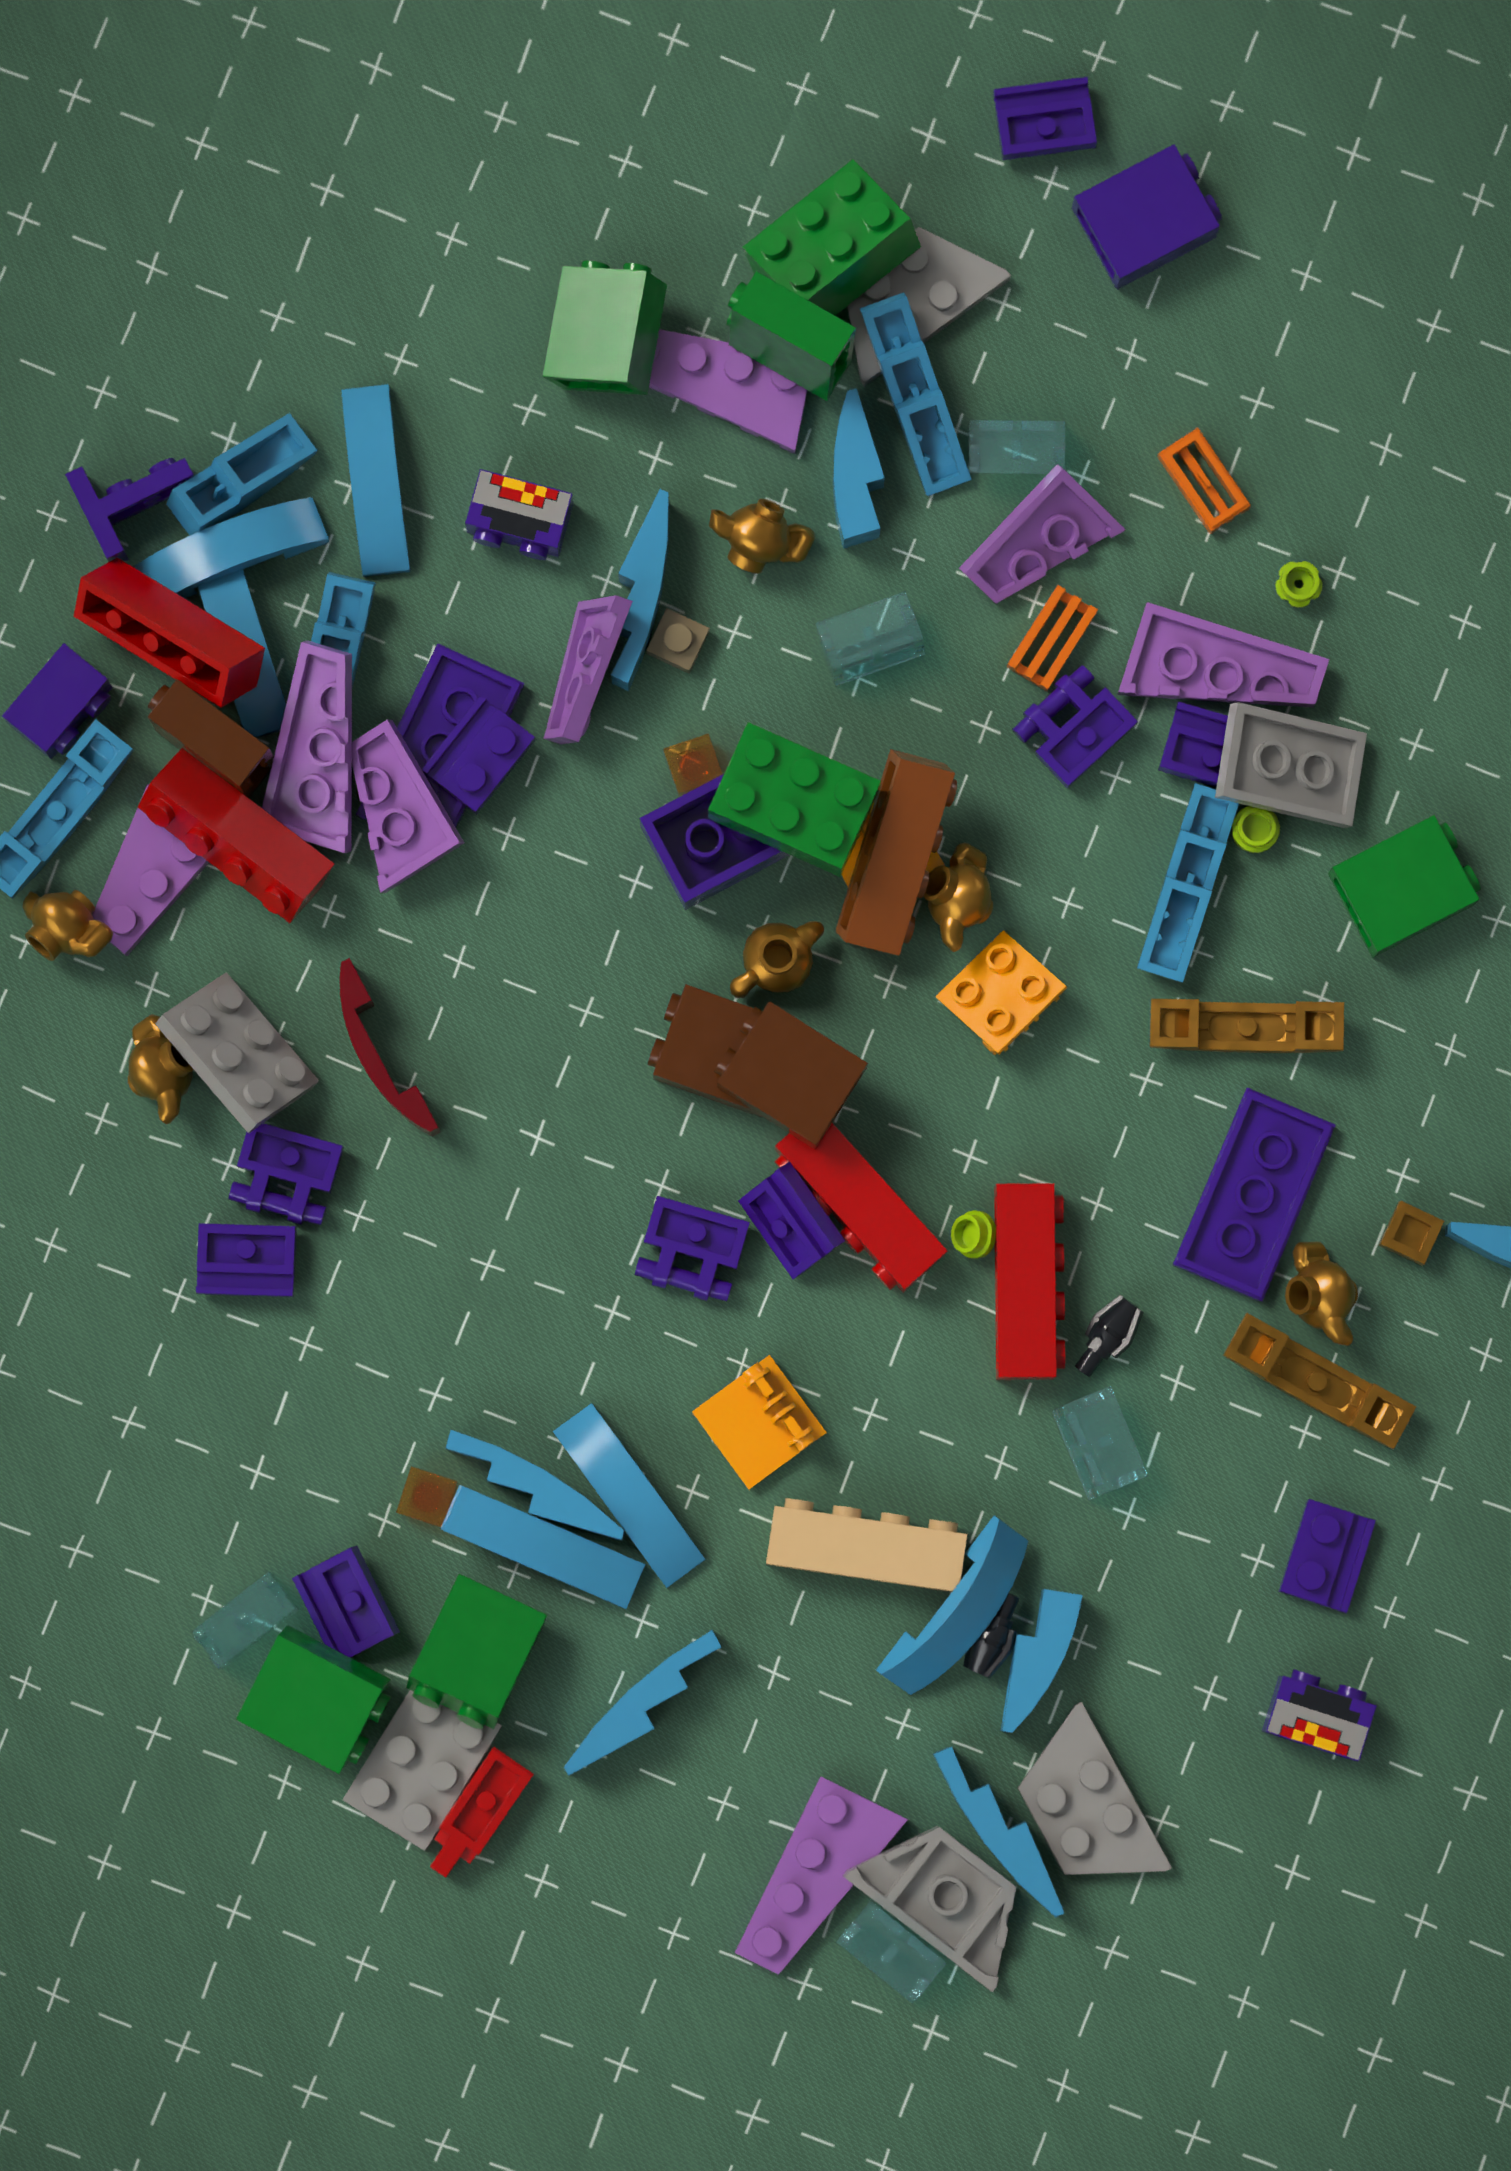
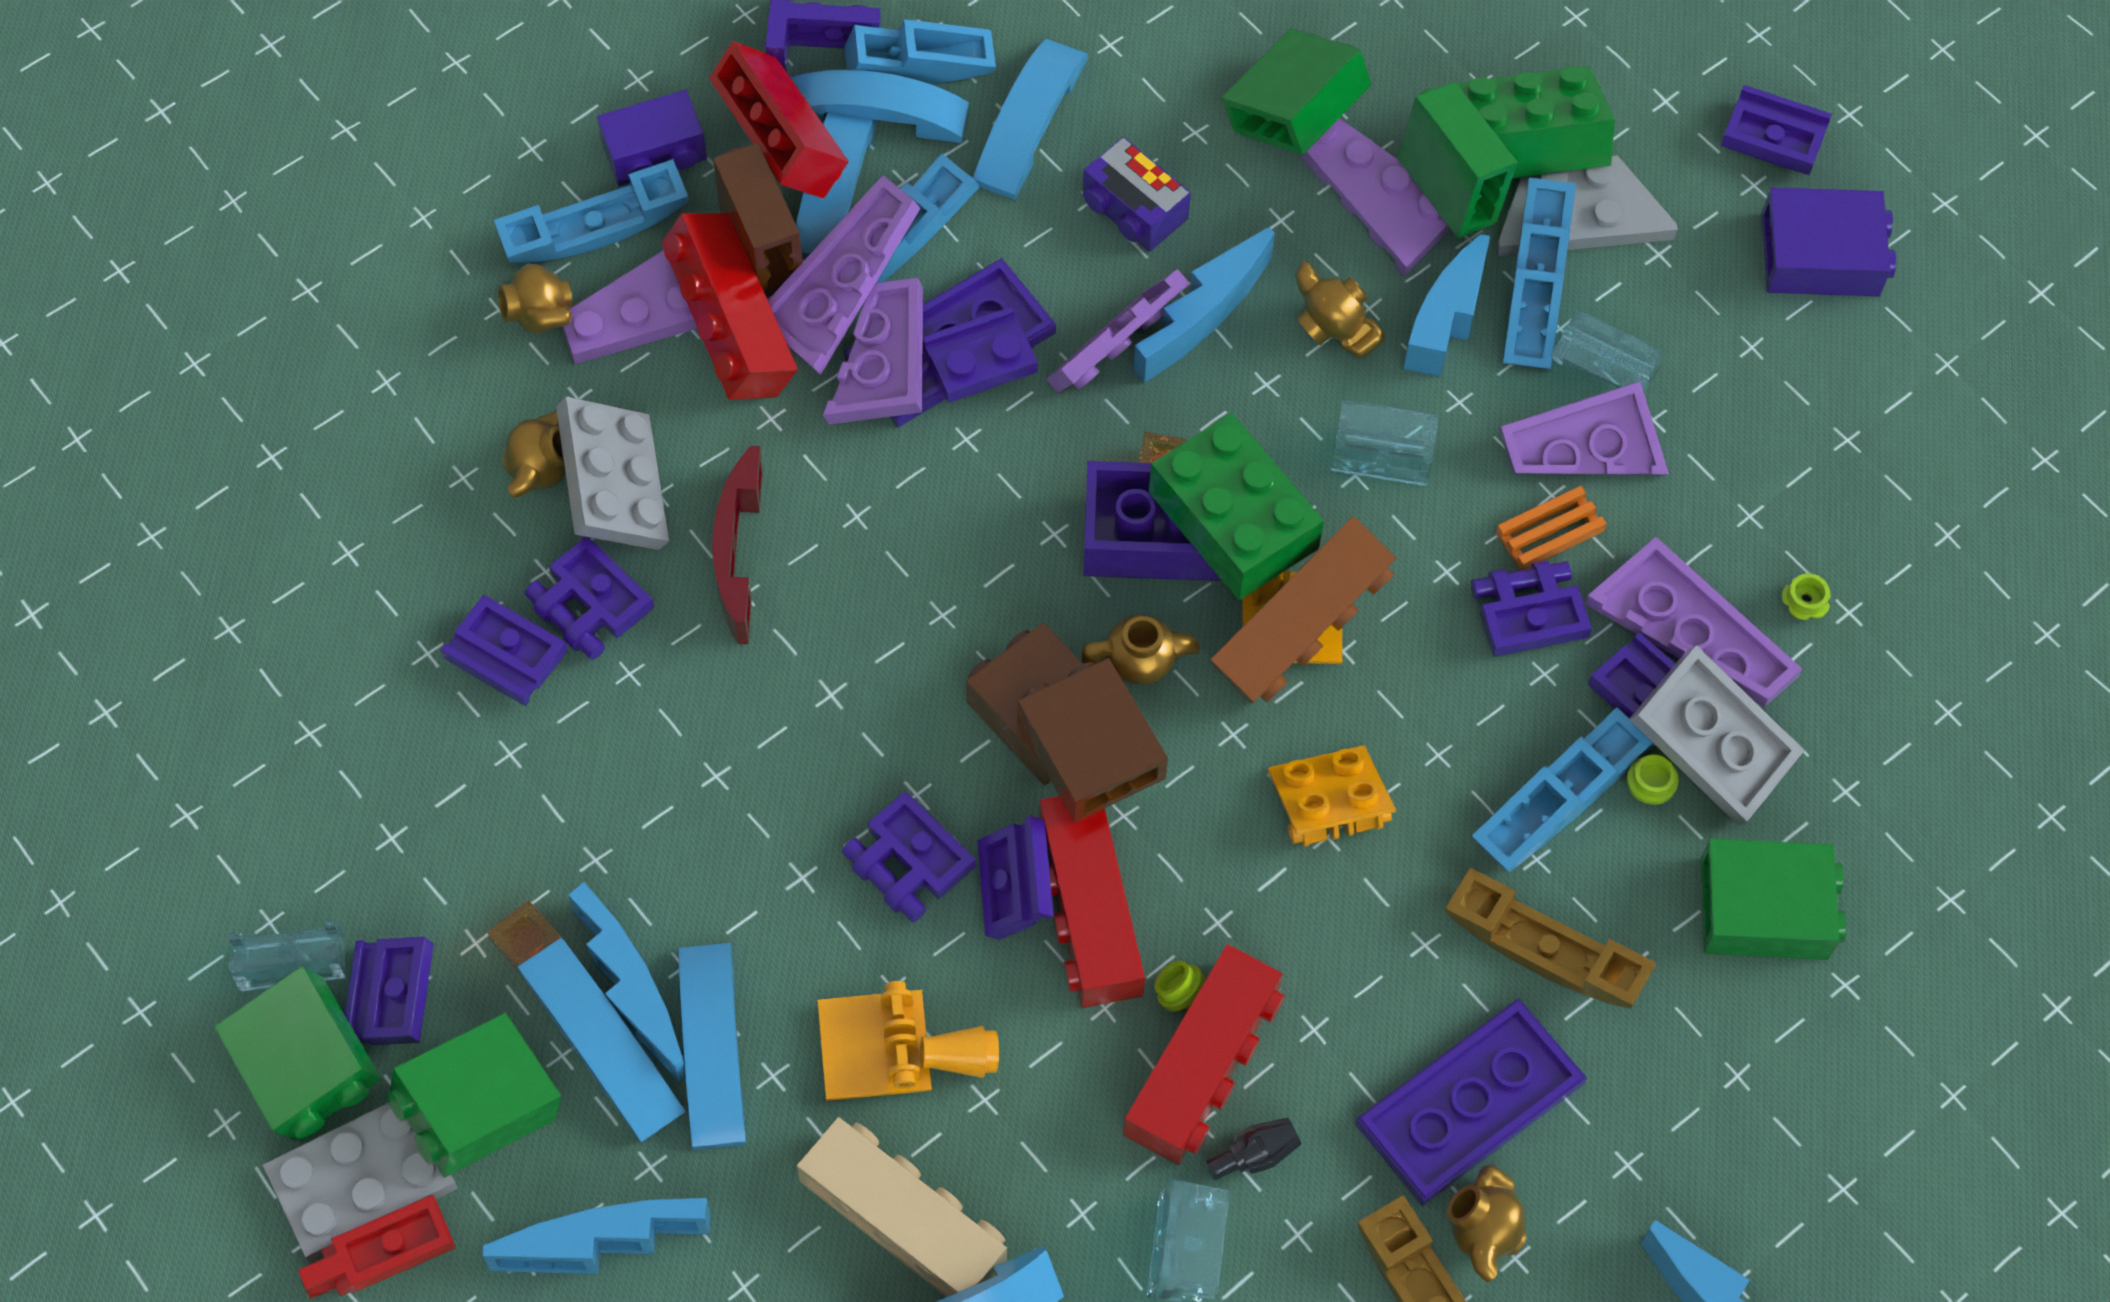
camera: 30 degrees right, 20 degrees down
dark tan plate [646,608,710,674] -> none
pearl gold piece [924,842,993,952] -> none
orange tile [1157,428,1251,534] -> none
pearl gold plate [1379,1200,1444,1266] -> none
none -> light orange cone [920,1025,999,1078]

